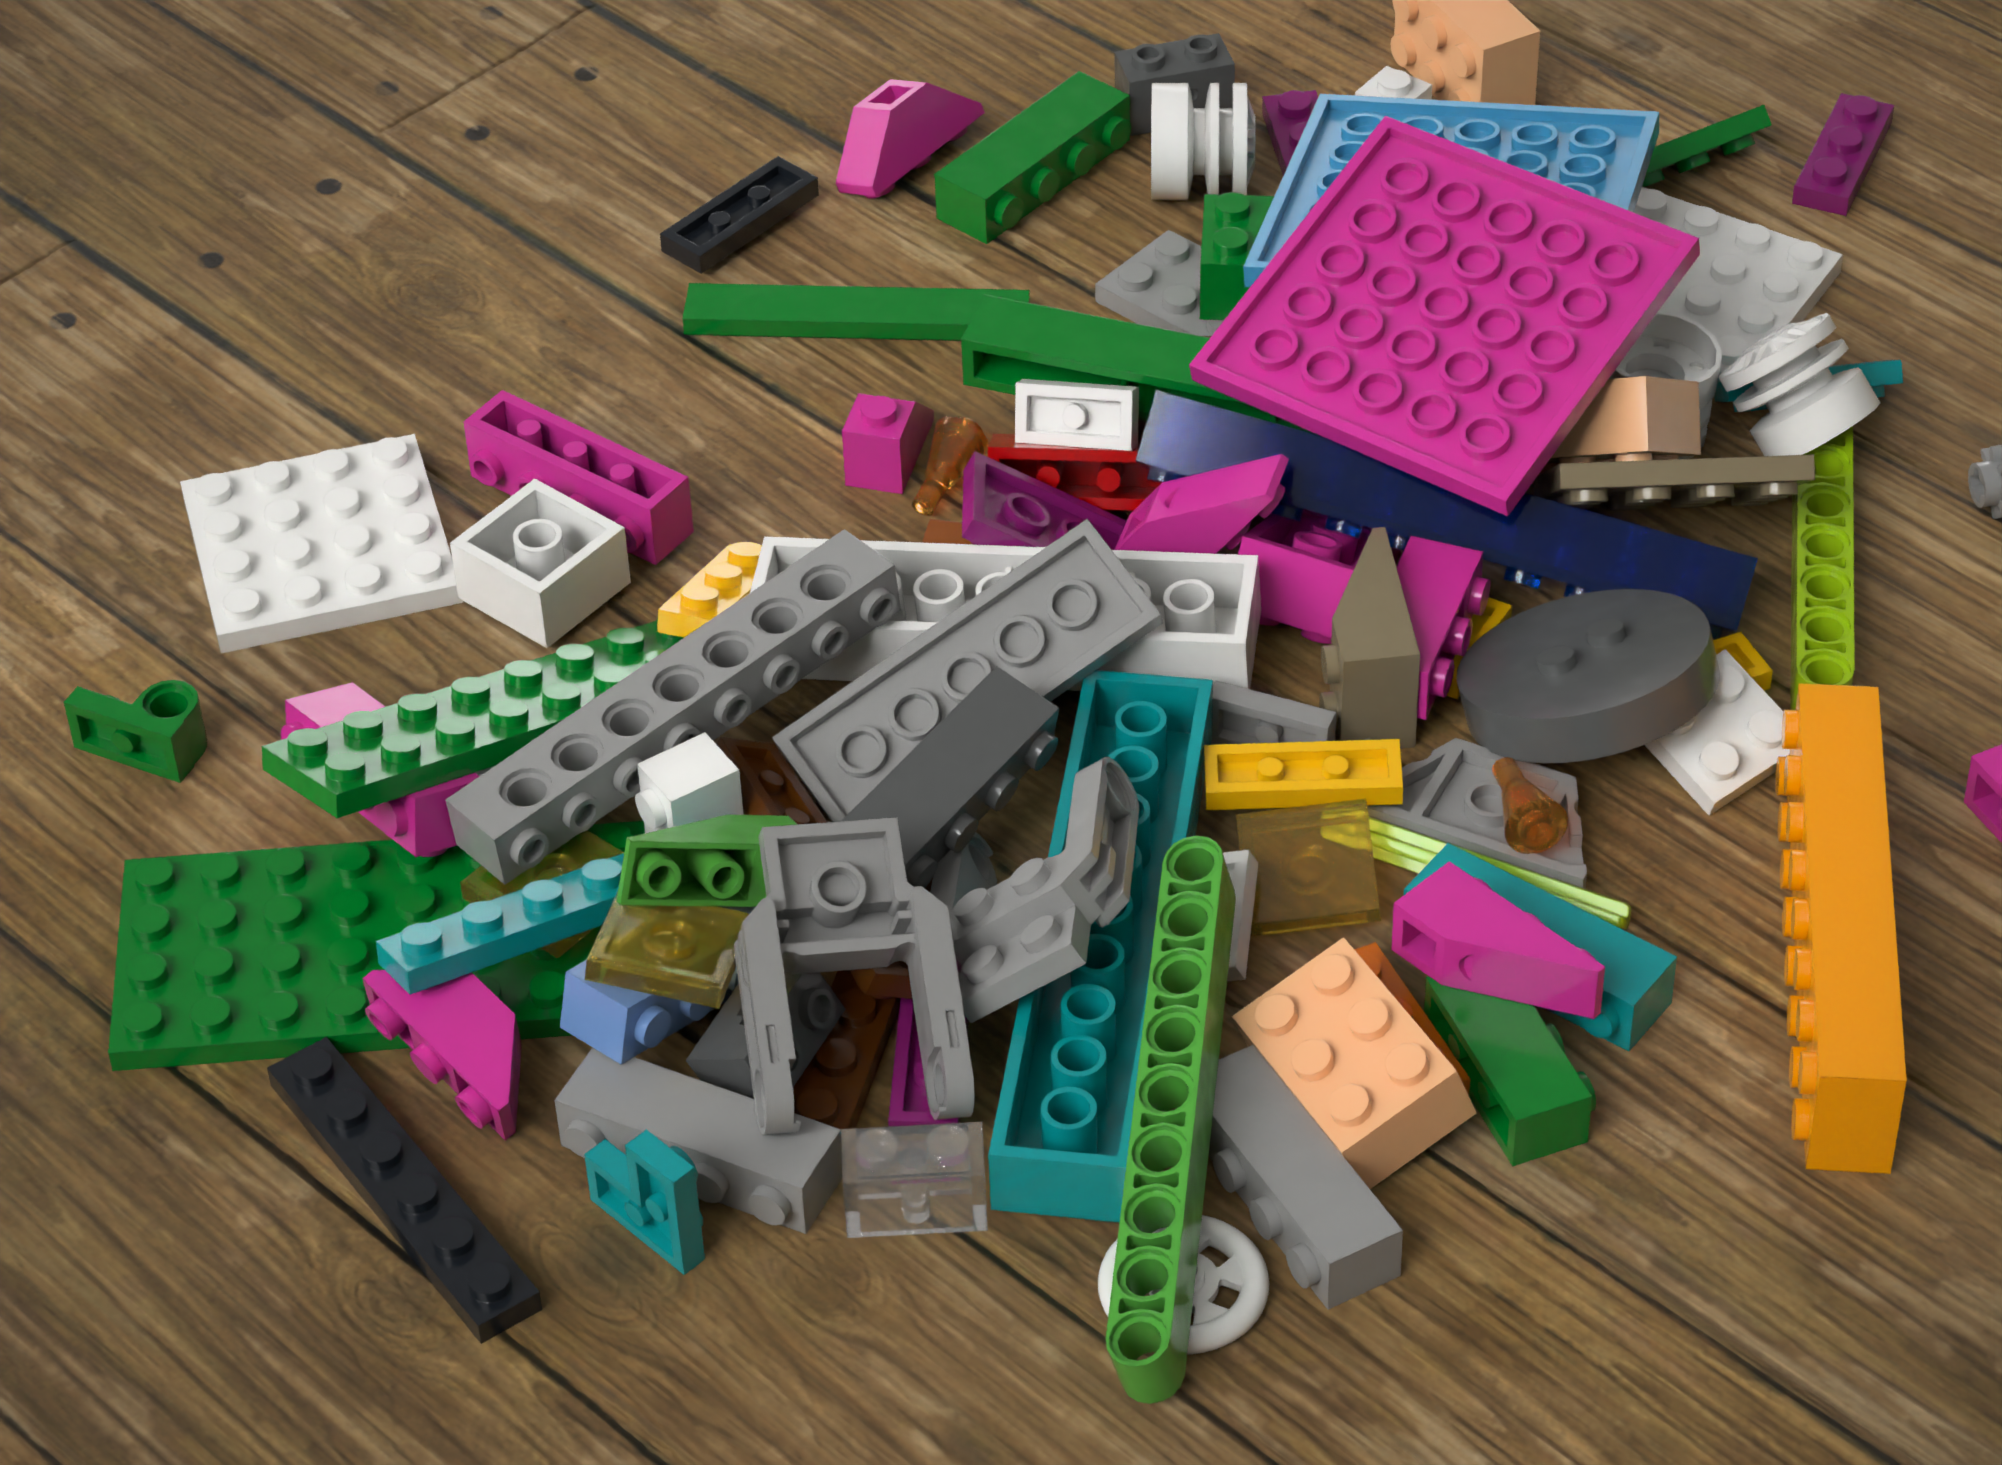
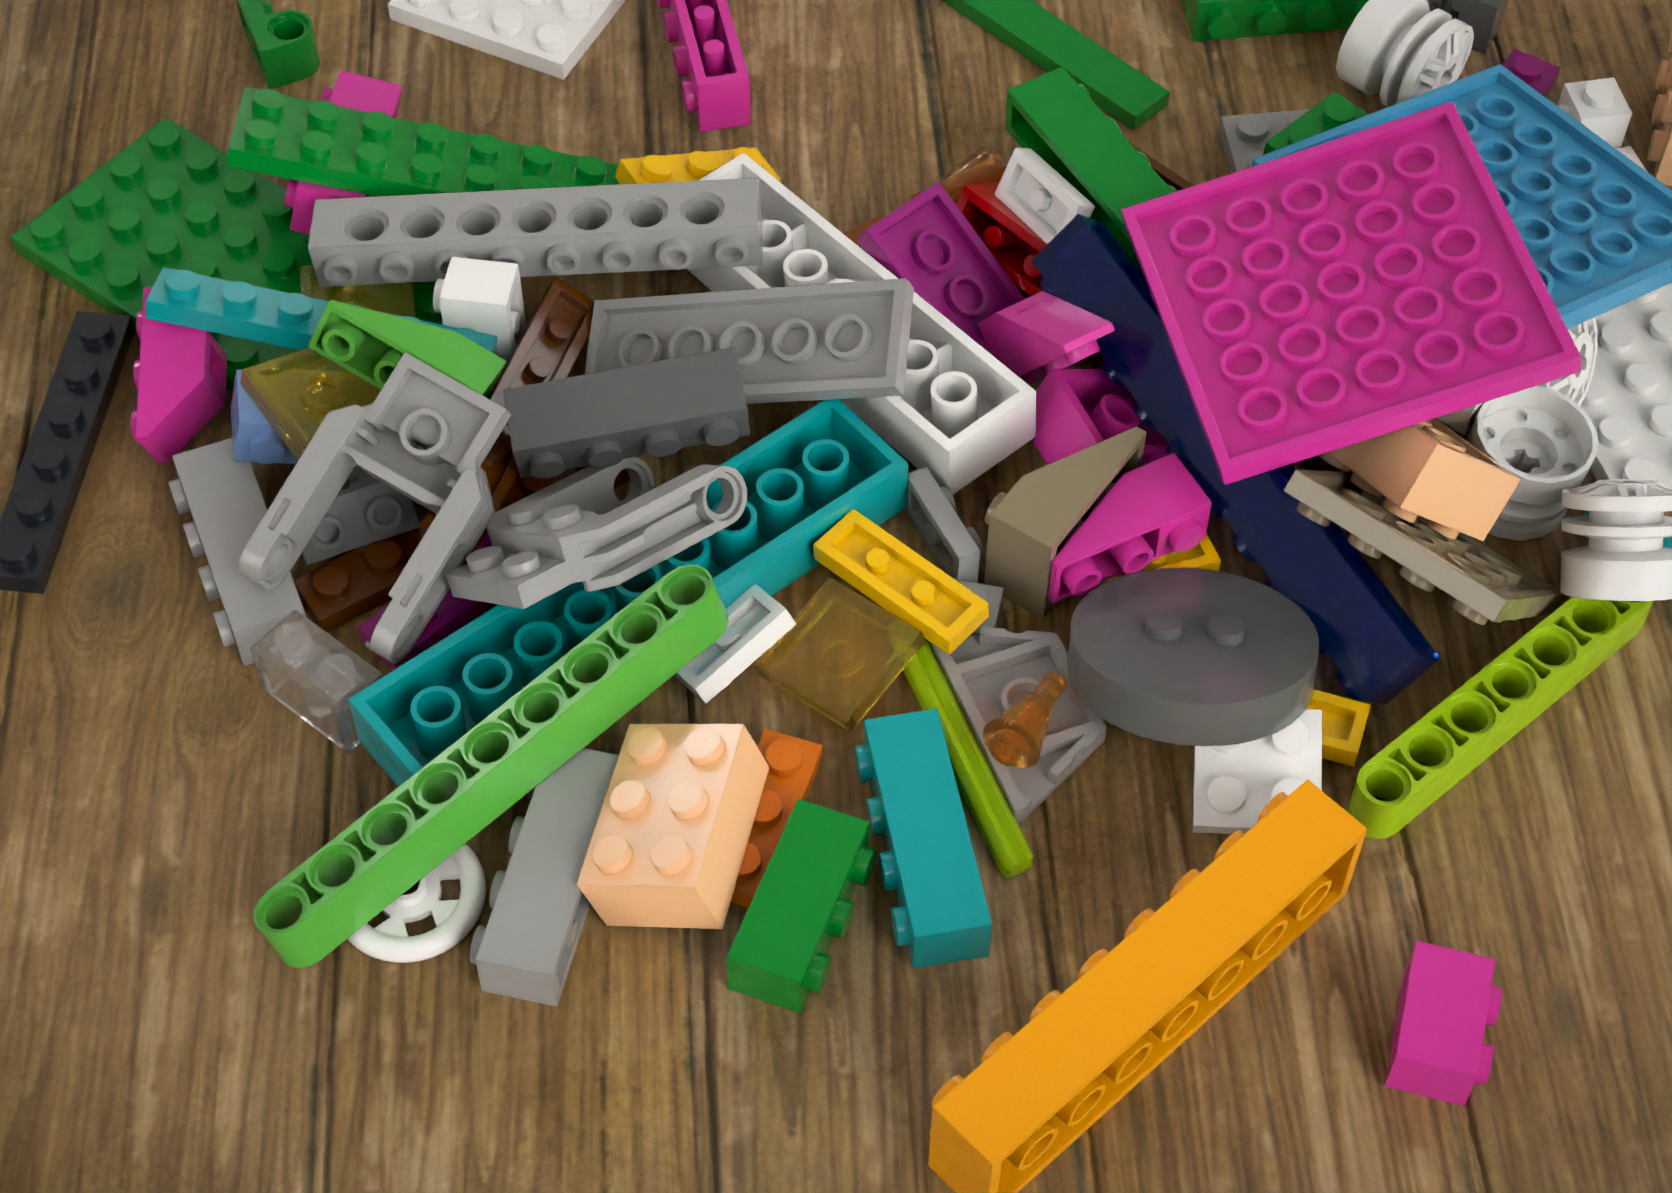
camera: 40 degrees right, 10 degrees up
white brick [450,479,631,648] -> none
teal plate [584,1129,705,1275] -> none
dark pink slope [842,393,934,494] -> none
dark pink slope [1391,861,1605,1019] -> none

